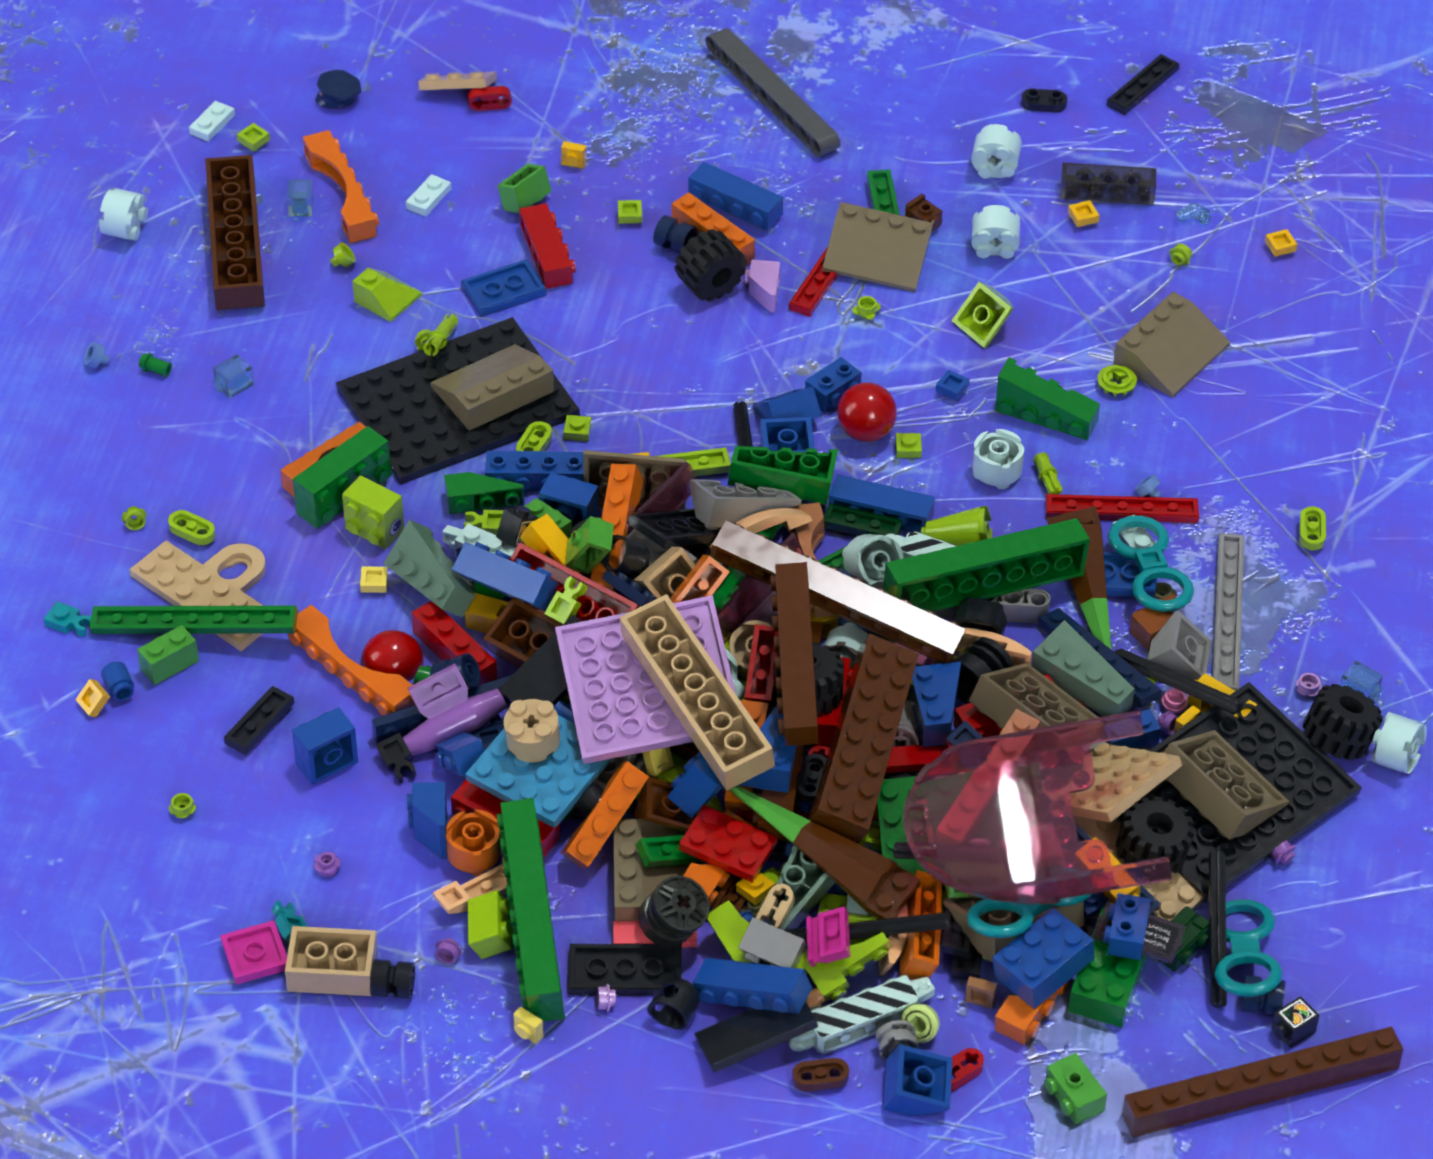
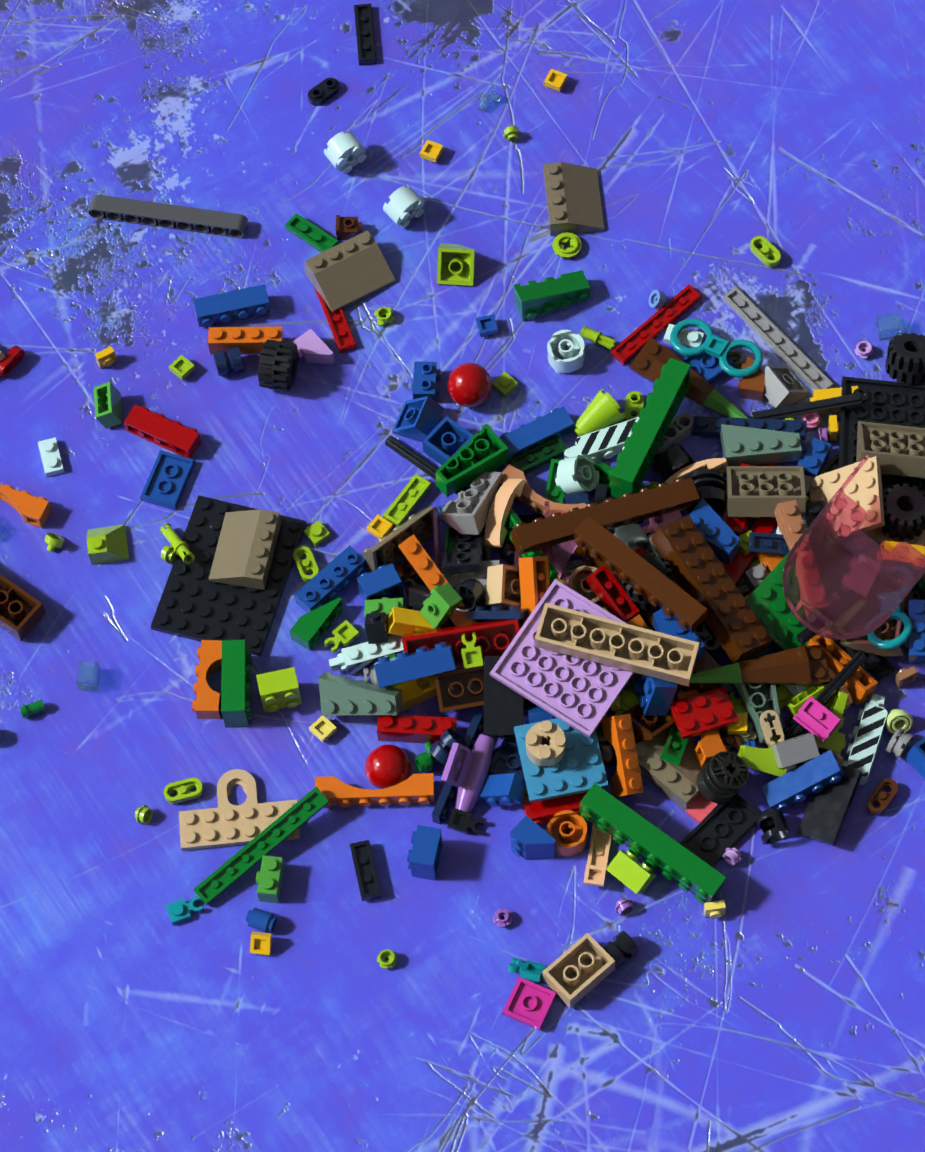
camera: 40 degrees left, 15 degrees up
clear smoke brick [1060,162,1156,205] -> none

